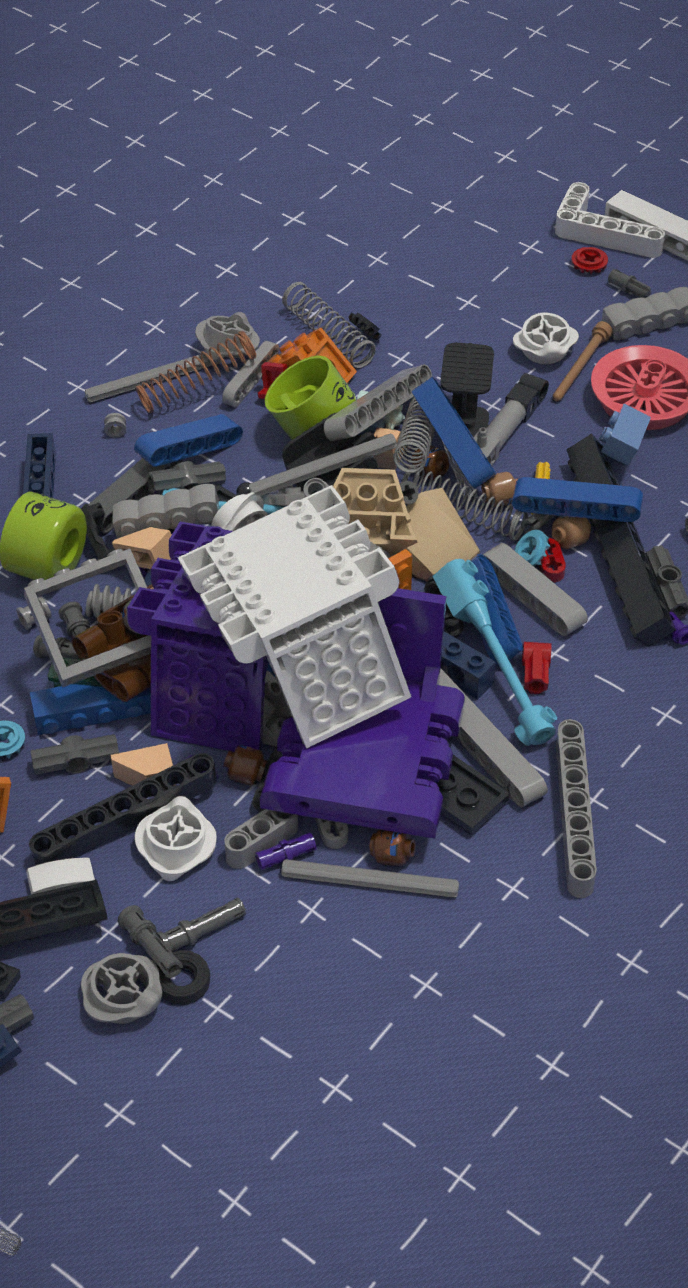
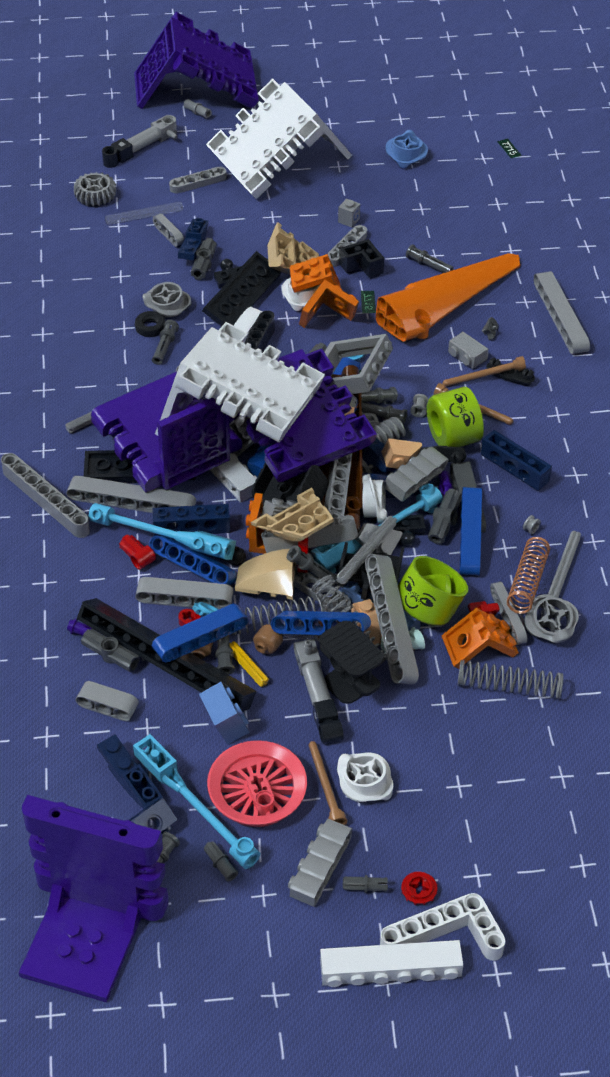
camera: 135 degrees right, 0 degrees up
dark grey pin [117,905,183,978] -> none
black gear [348,312,382,339] -> none

